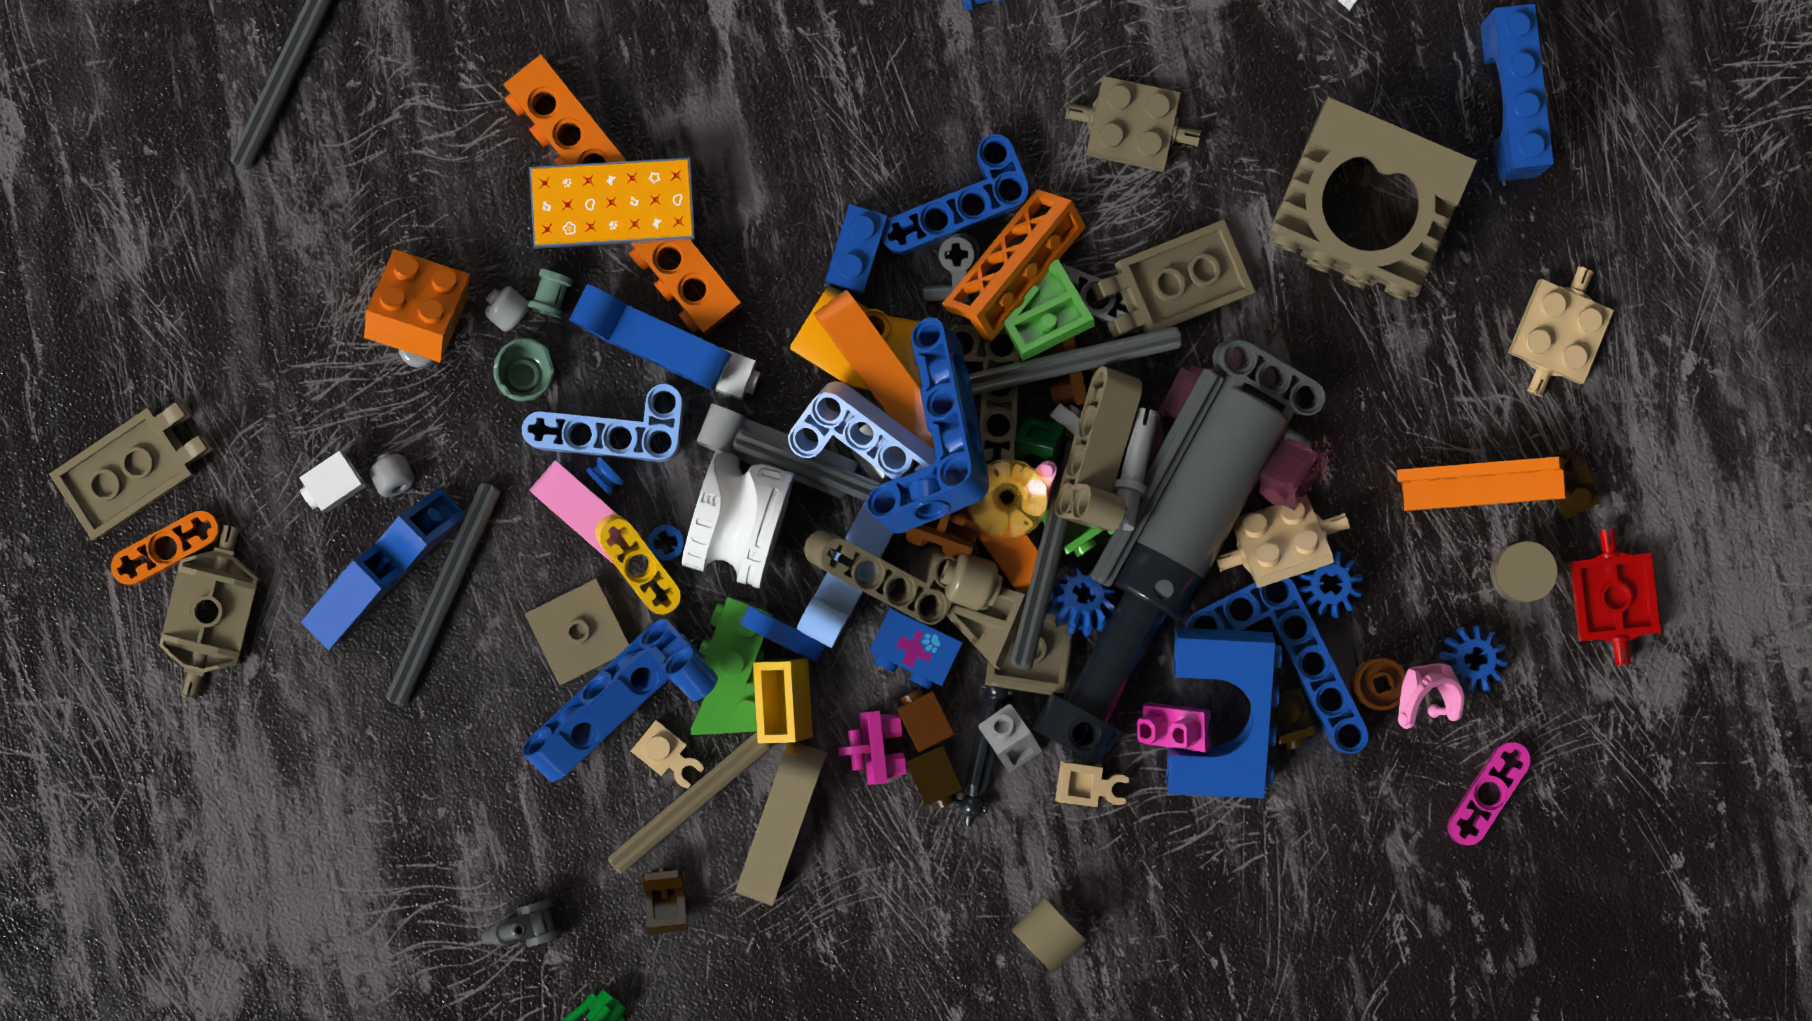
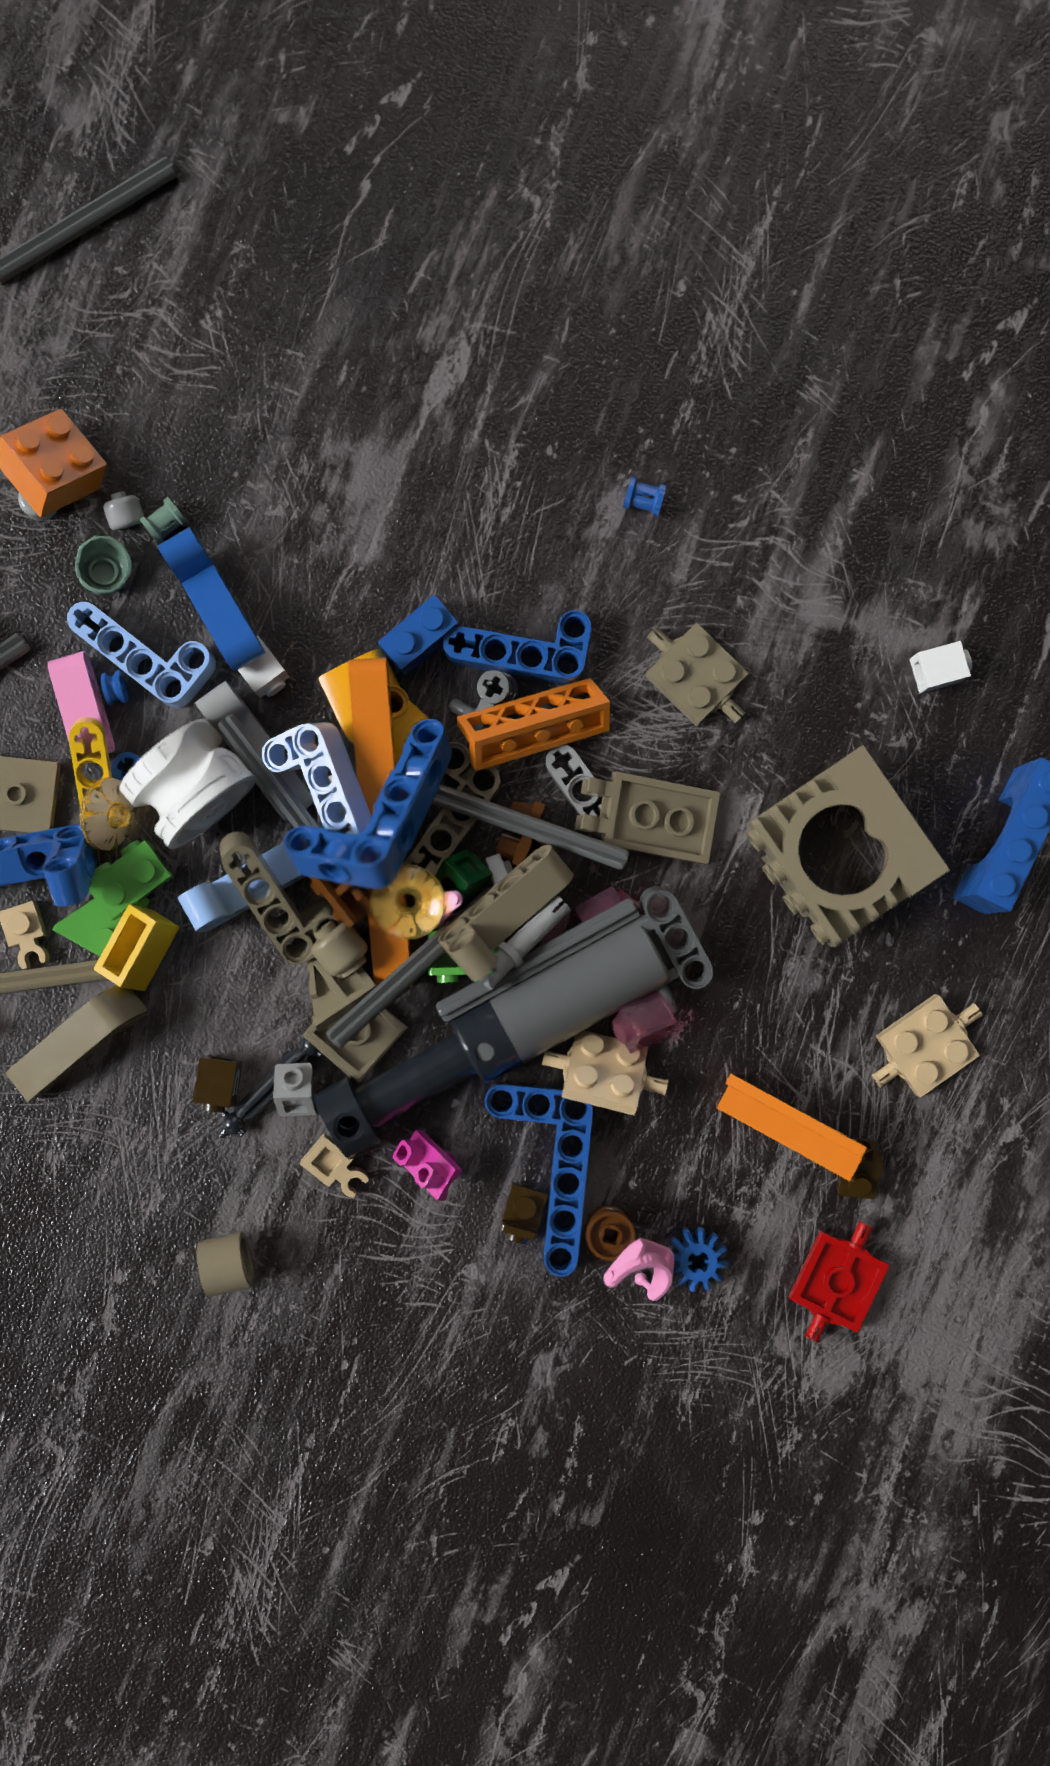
camera: 30 degrees right, 0 degrees up
orange brick [503,54,742,336] -> none
light orange tile [529,158,695,249] -> none
blue beam [740,605,826,662] -> none
dark pink hips [838,711,907,785] -> none
blue brick [869,608,962,690] -> none
reddish brown brick [897,688,954,752] -> none
bright green wing [1004,259,1095,361] -> none
blue gear [1048,567,1116,638] -> none
blue arch [1166,628,1282,798] -> none
blue gear [1296,551,1363,618] -> none
dark pink beam [1447,742,1530,845] -> none
dark tan piece [1490,541,1558,603] -> none
none -> dish [80,777,135,851]

